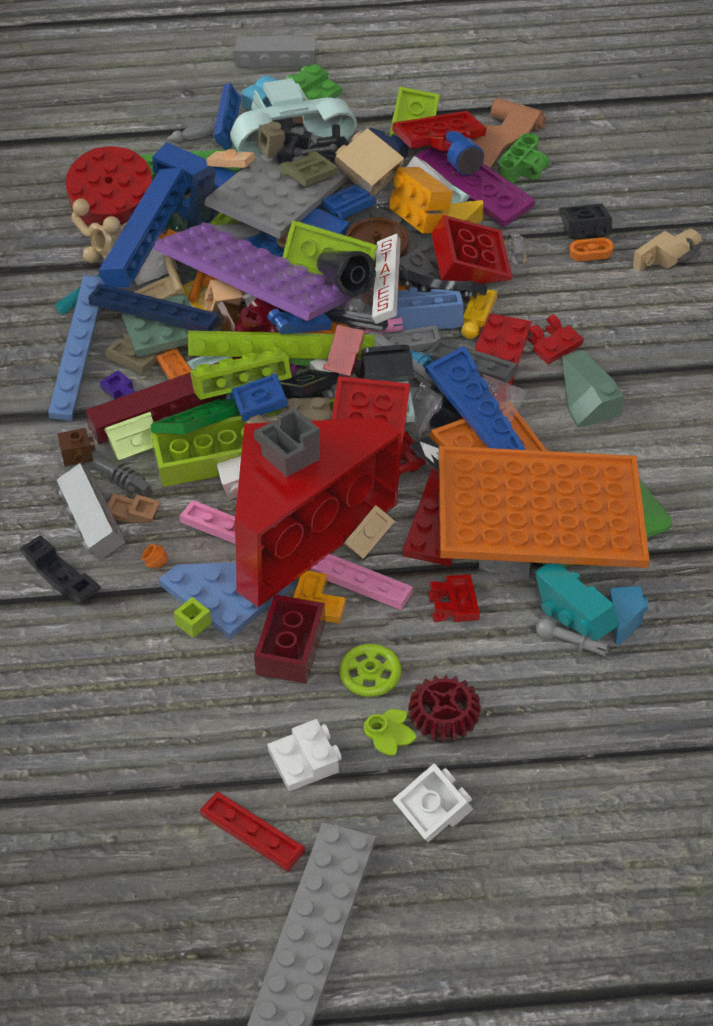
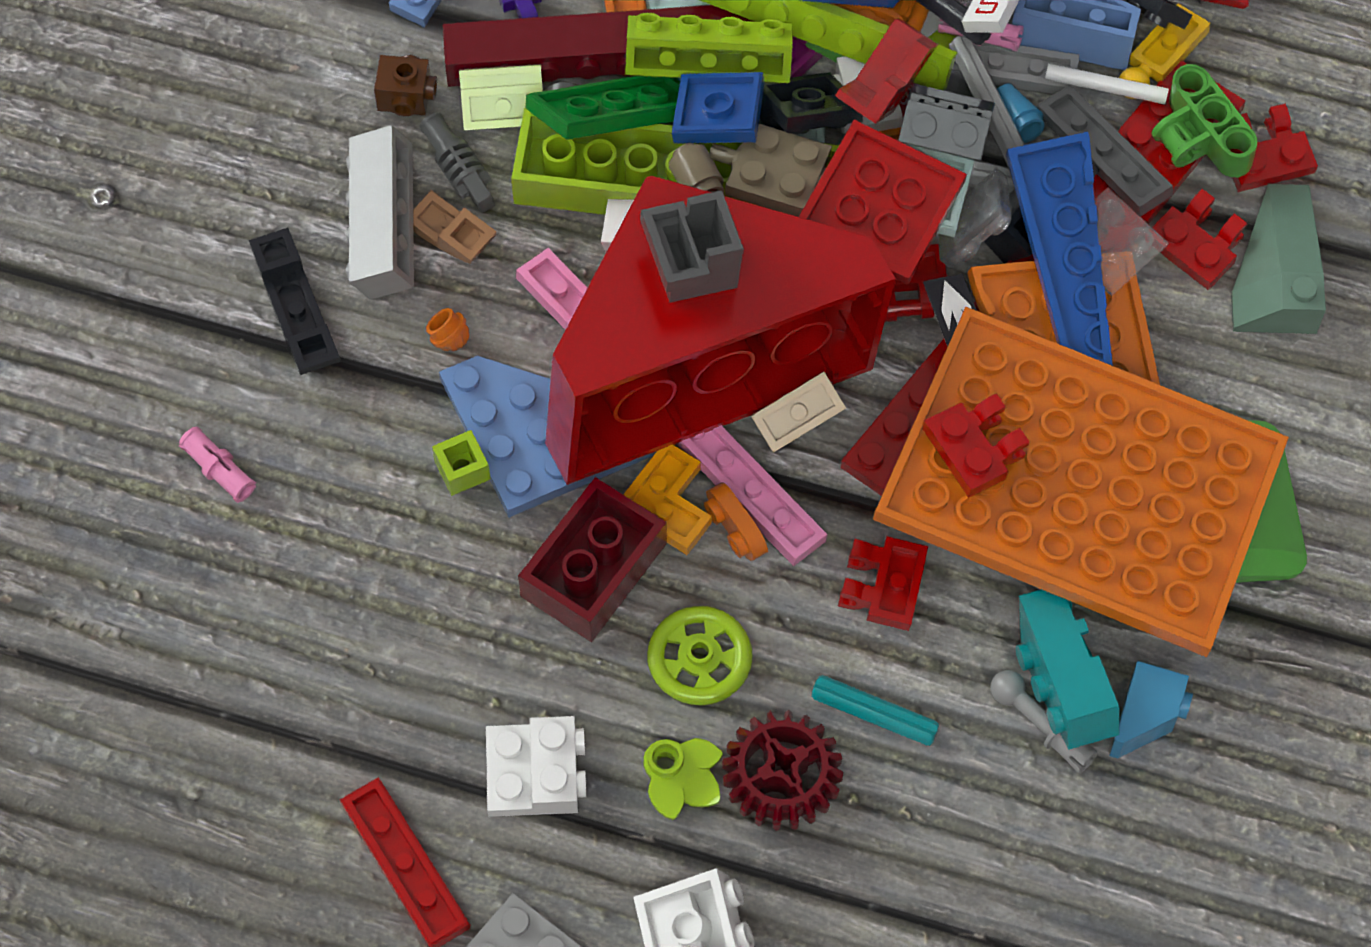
camera: 20 degrees right, 15 degrees up
none -> bright pink pin [179,426,256,503]
none -> orange plate [704,482,768,561]
none -> teal axle [812,675,939,746]
none -> red plate [922,393,1030,498]
none -> white bar [1045,63,1169,105]
none -> red plate [1145,189,1247,291]
none -> bright green piece [1151,64,1257,177]

